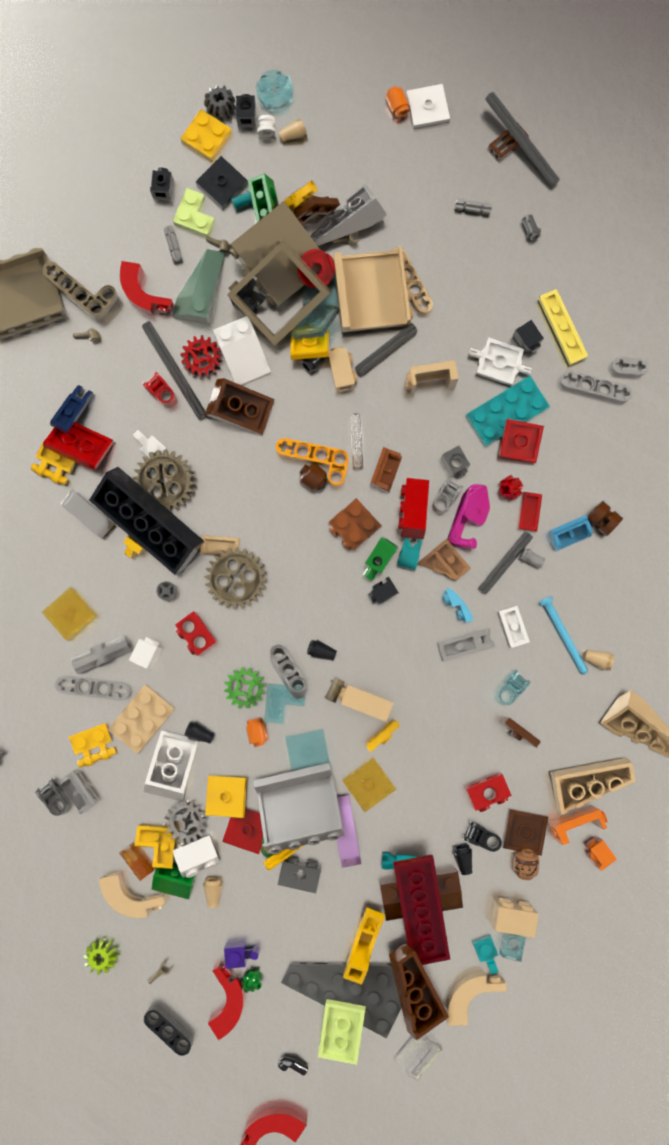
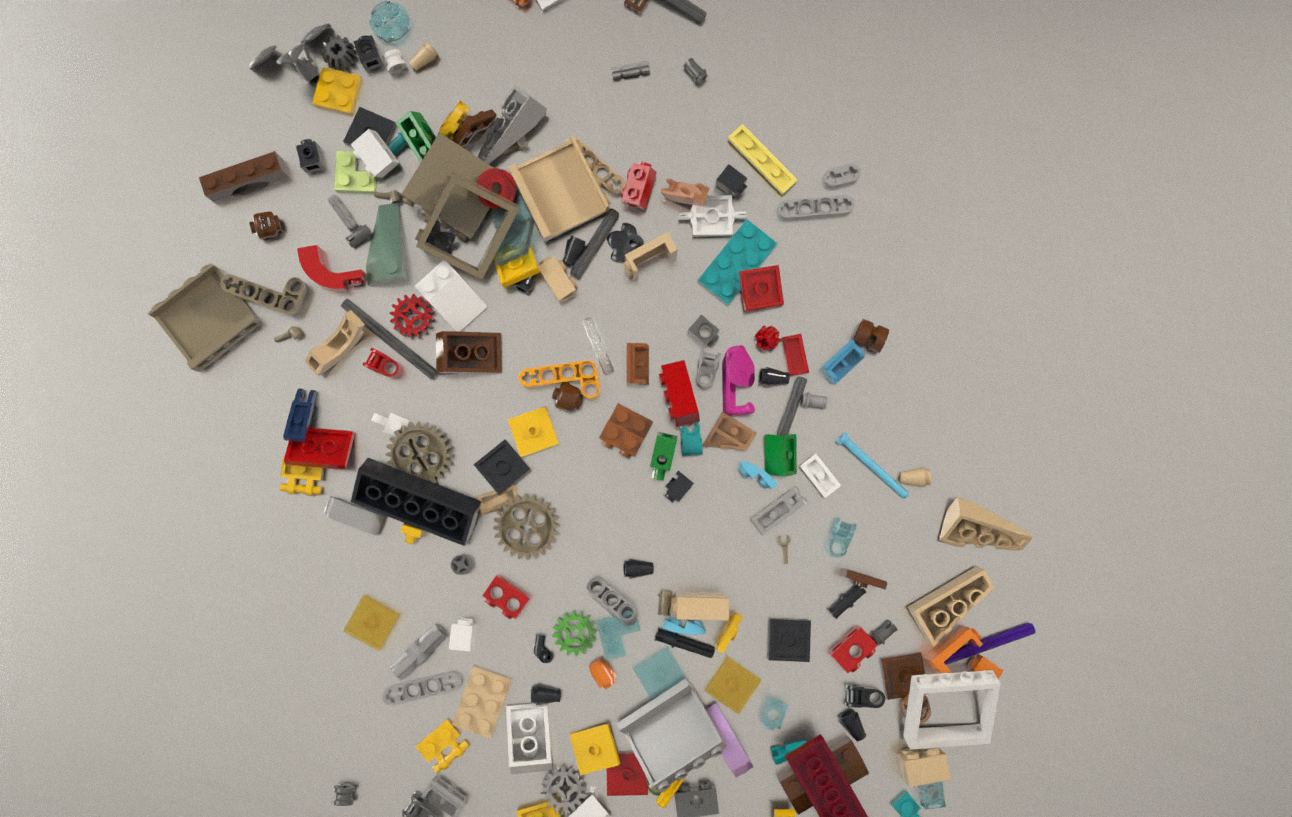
camera: 20 degrees left, 0 degrees up
none -> reddish brown arch [199,151,288,202]
none -> dark grey plant [249,23,331,82]
none -> reddish brown head [249,211,281,239]
none -> tan arch [304,310,365,376]
none -> dark grey pin [345,224,372,248]
none -> white brick [351,129,399,178]
none -> black plate [473,439,531,496]
none -> yellow plate [507,406,559,458]
none -> black arm [533,634,553,663]
none -> black cone [562,235,586,266]
none -> black plate [606,223,644,261]
none -> brick [621,162,657,210]
none -> black axle [654,628,715,658]
none -> nougat hinge [660,179,710,206]
none -> medium azure slope [662,617,706,635]
none -> black cone [759,367,790,387]
none -> clear light blue brick [759,696,788,731]
none -> green panel [765,433,797,476]
none -> black plate [768,618,811,662]
none -> dark tan hand [778,535,791,564]
none -> black pin [828,585,867,619]
none -> dark grey pin [871,620,898,646]
none -> white window [903,670,1001,750]
none -> dark purple axle [944,623,1036,665]

